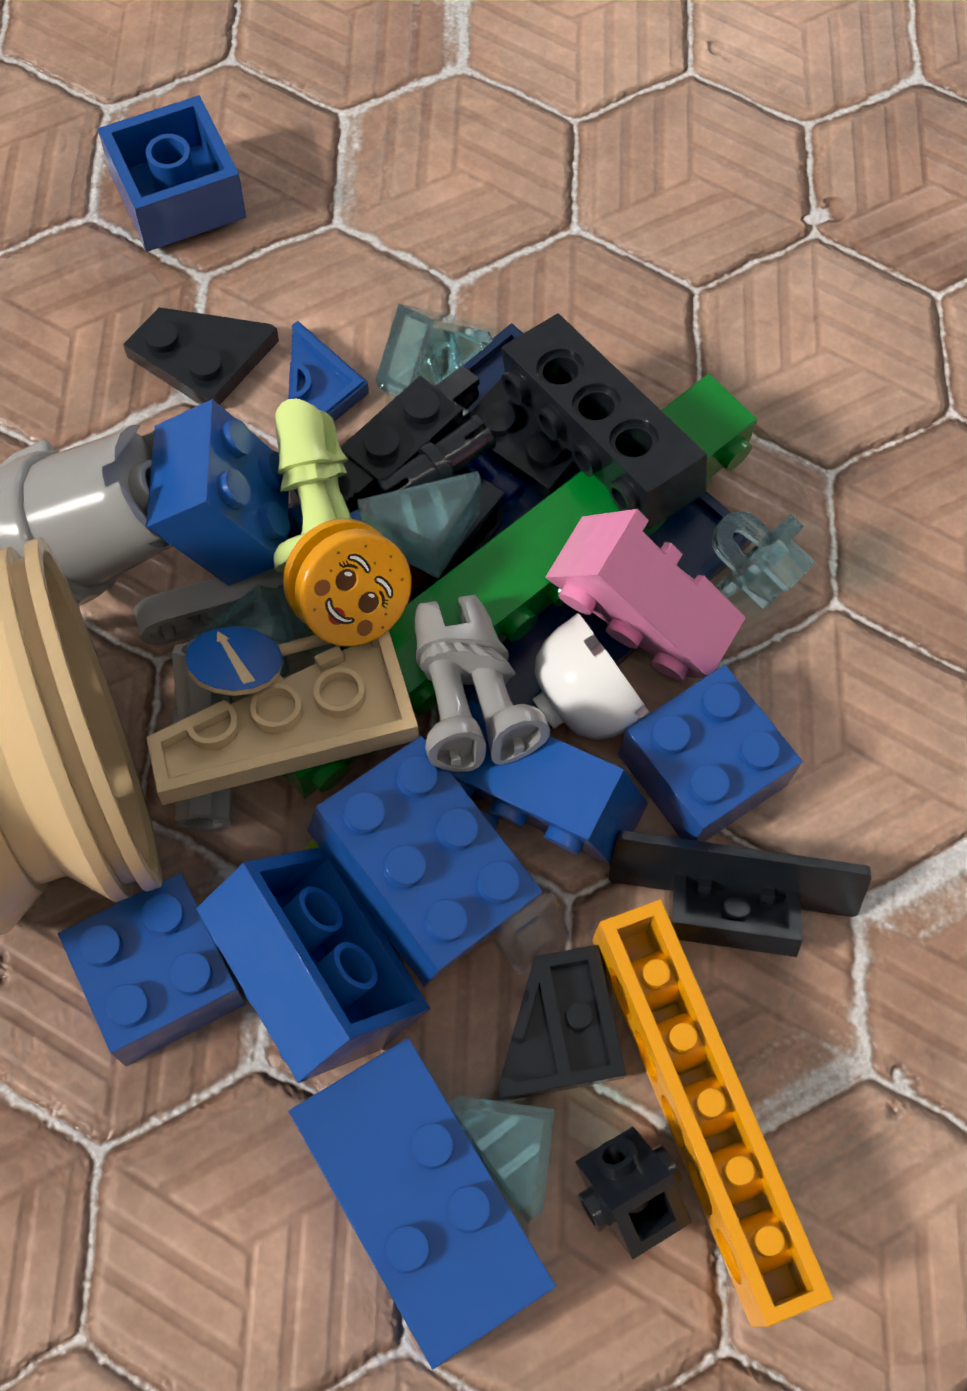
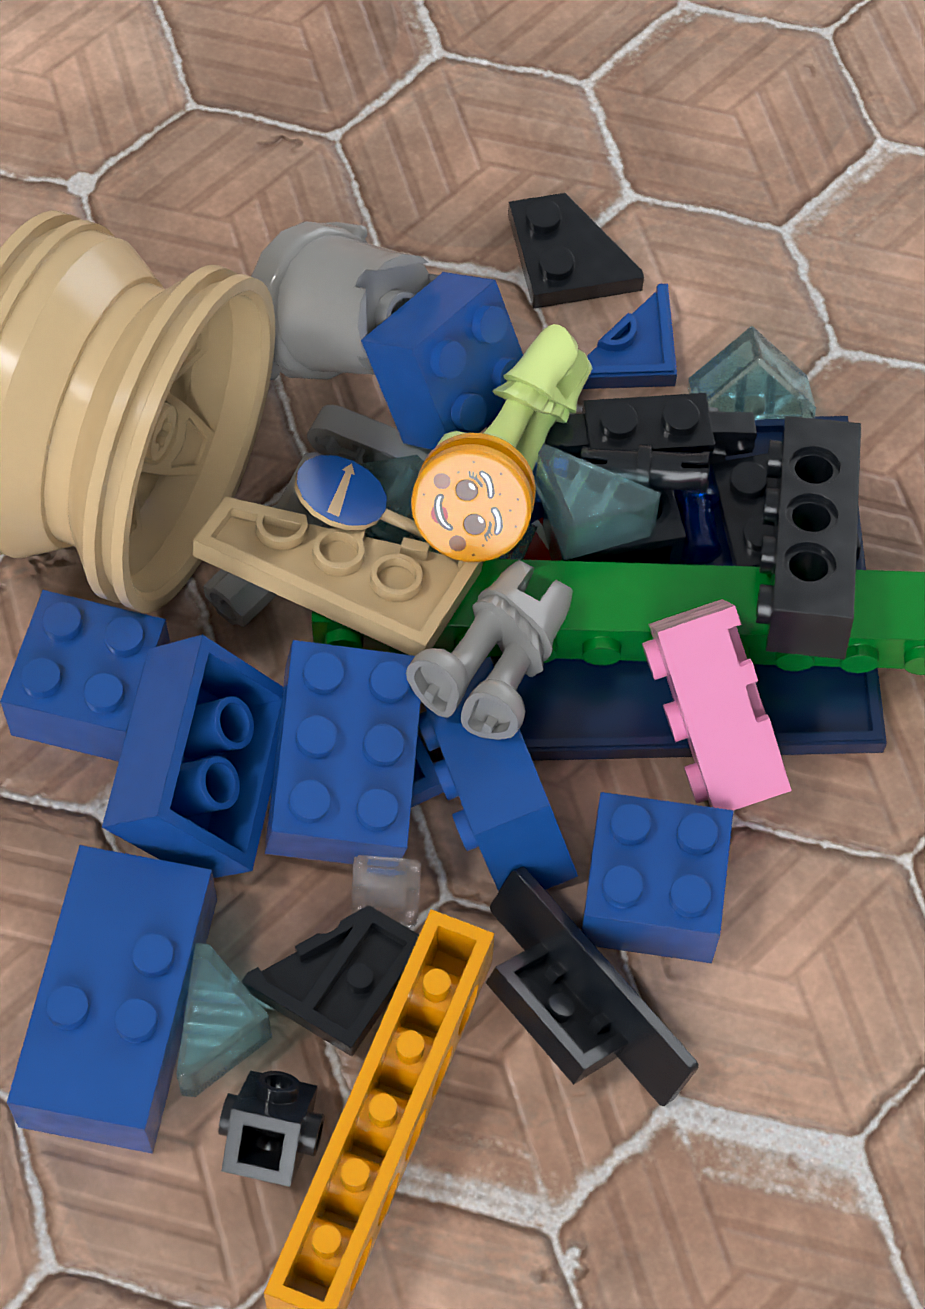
camera: 45 degrees right, 5 degrees down
blue brick [97,95,247,252] -> none
white cylinder [533,613,650,740] -> none
clear light blue hips [712,511,815,609] -> none

